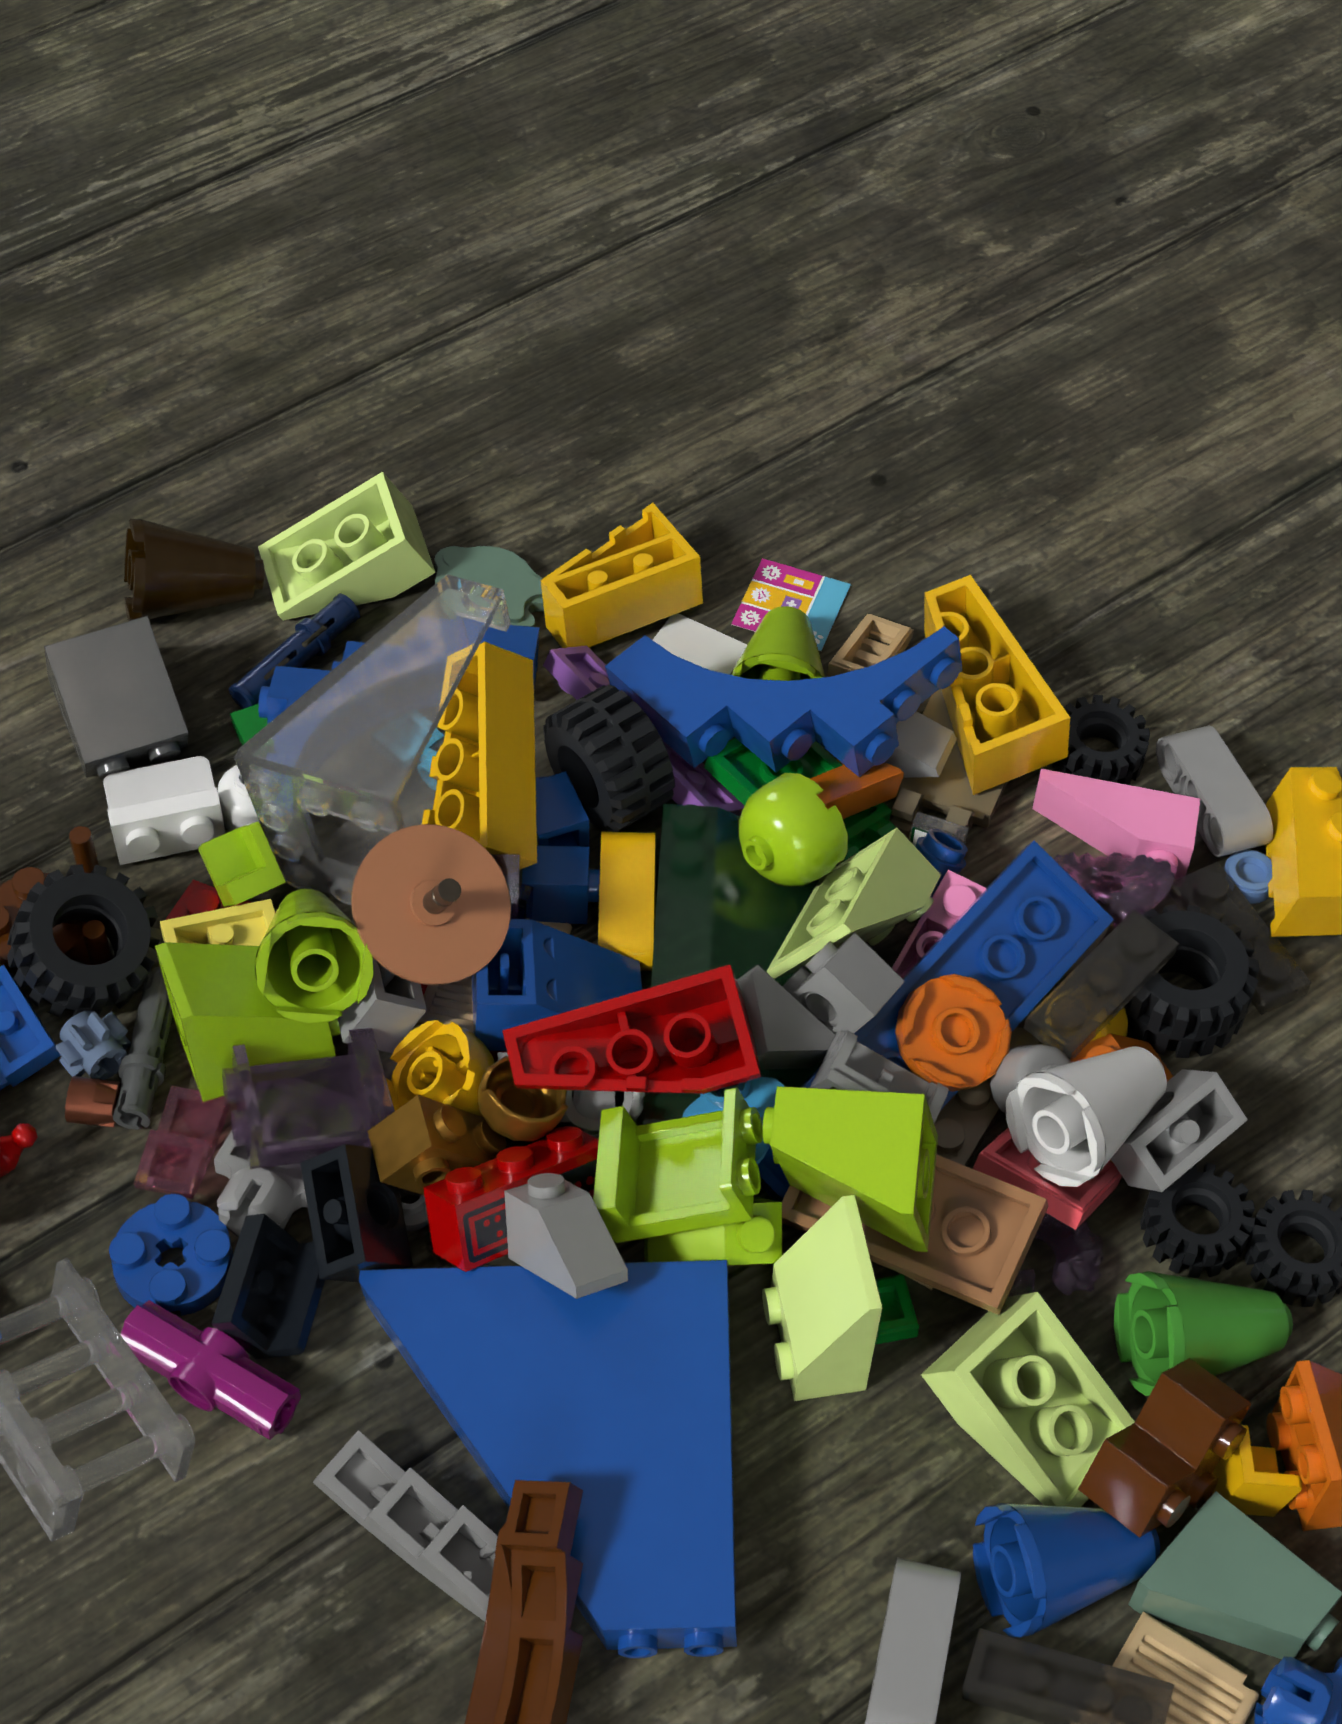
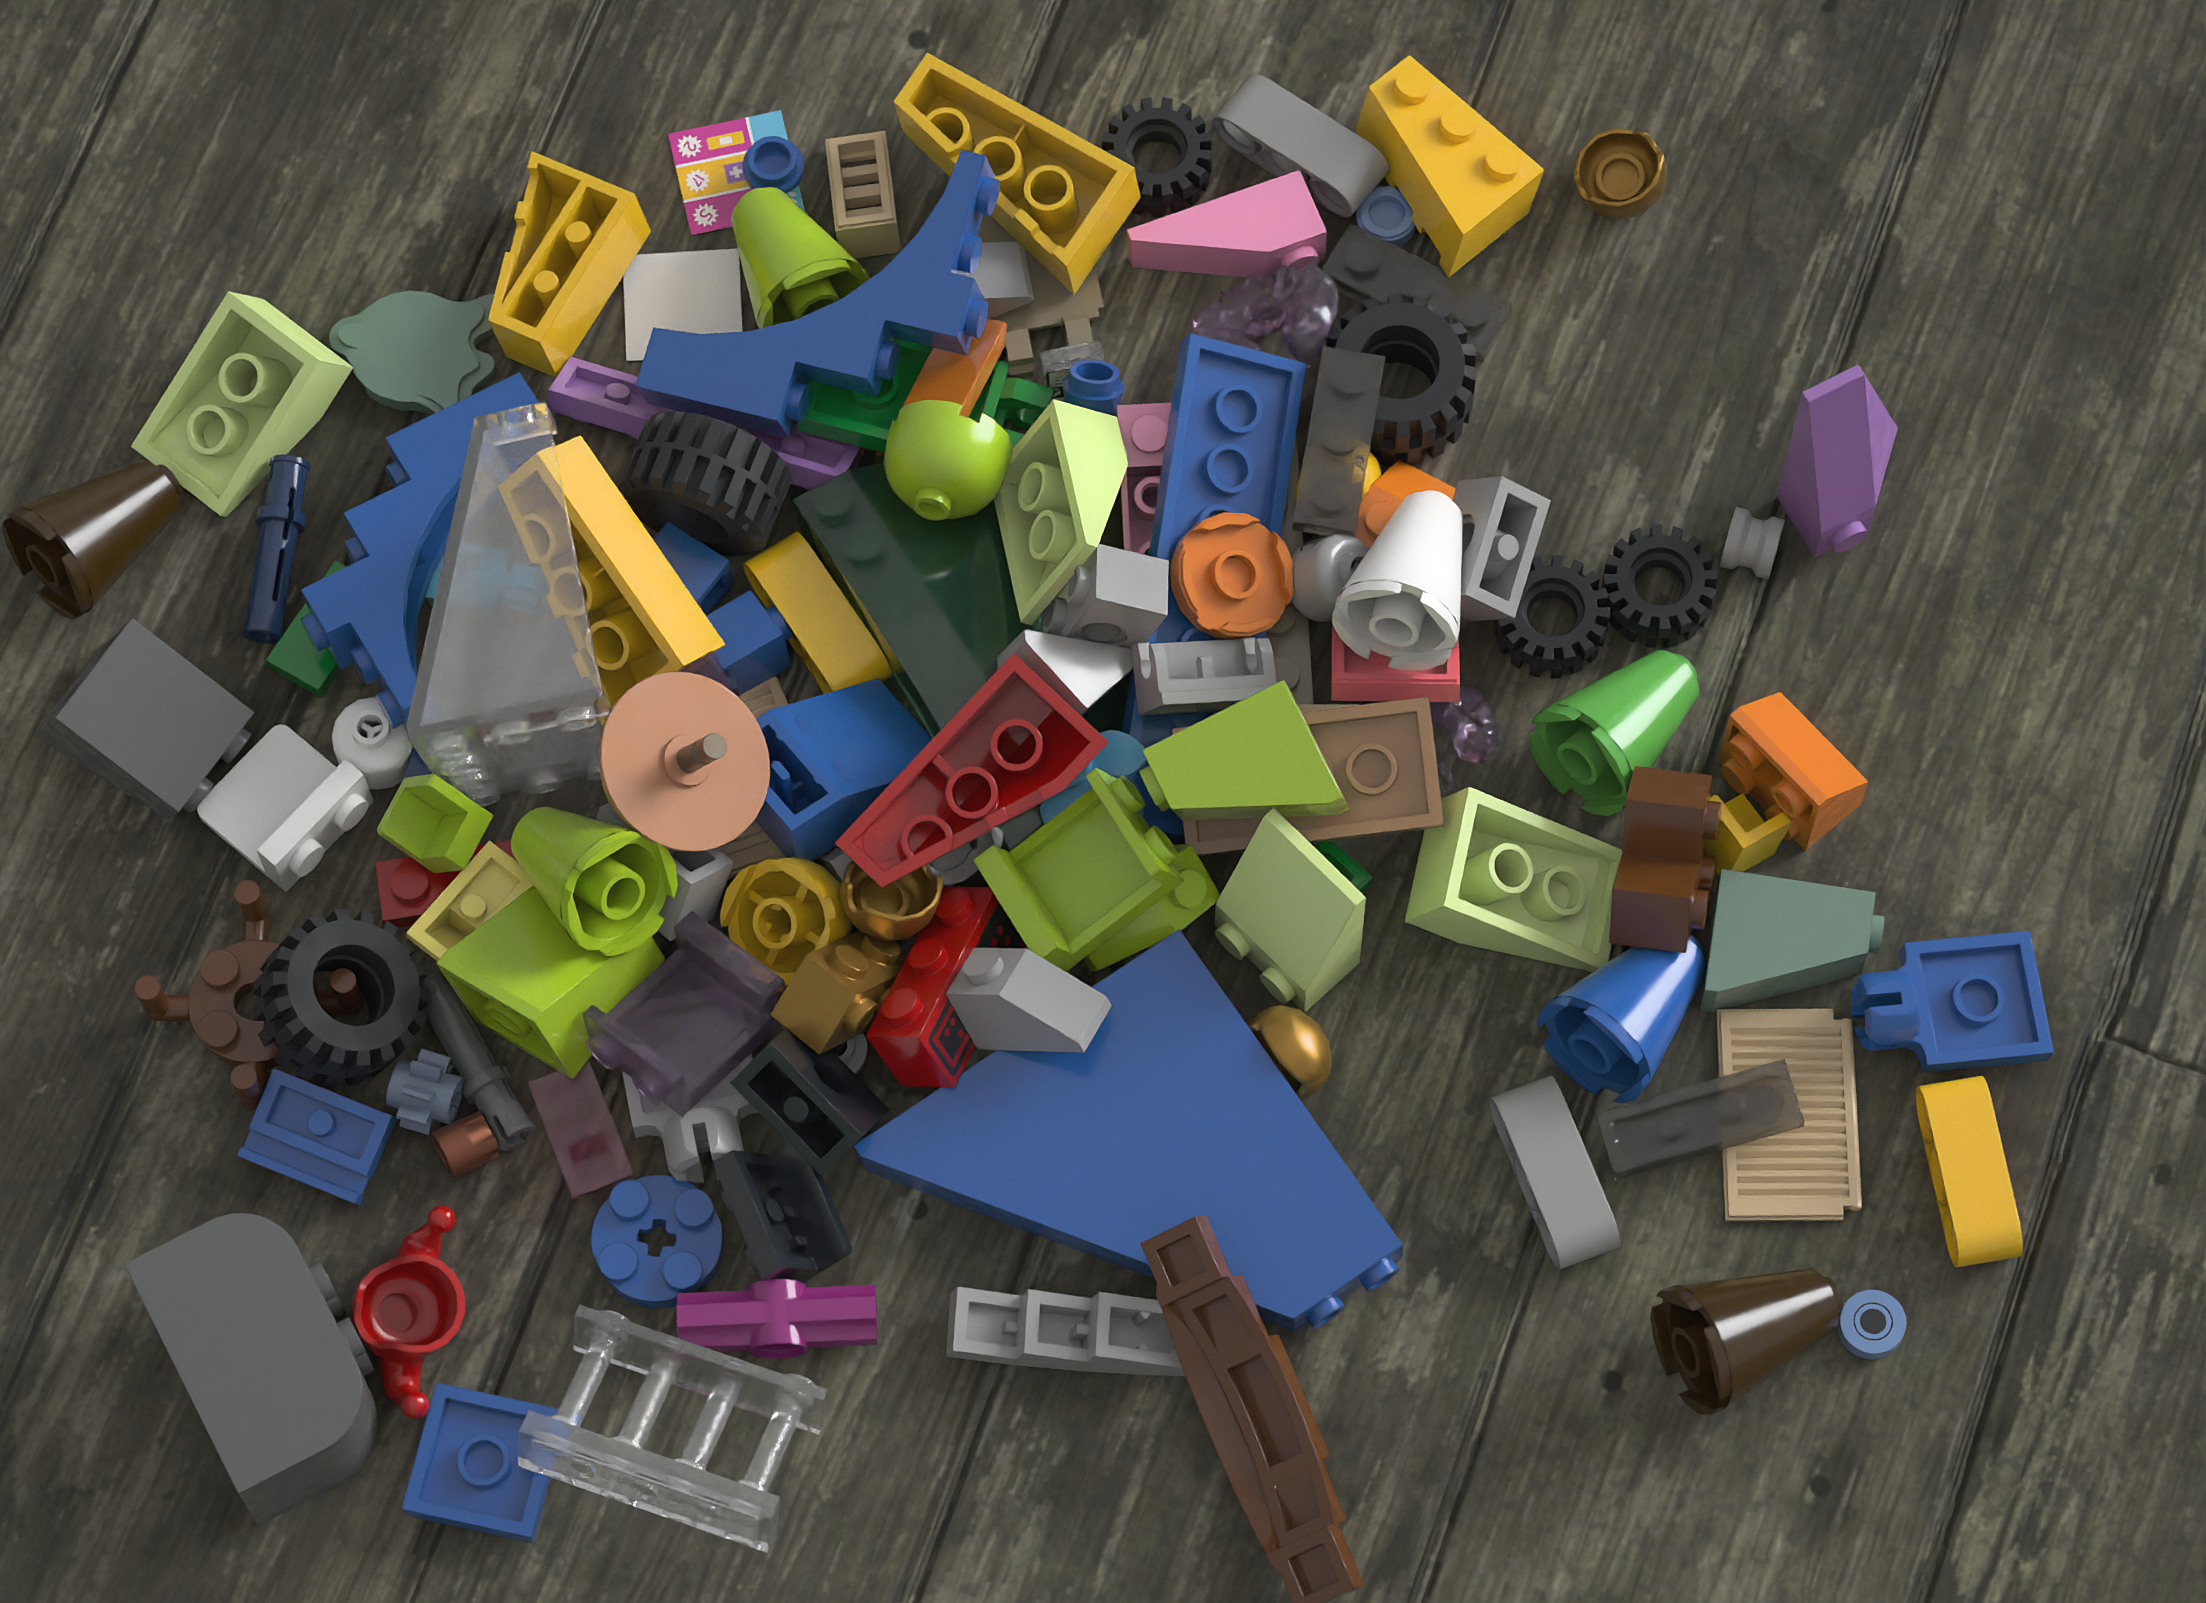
camera: 30 degrees left, 15 degrees up
none -> blue plate [742,136,804,194]
none -> pearl gold hair [1246,1005,1332,1100]

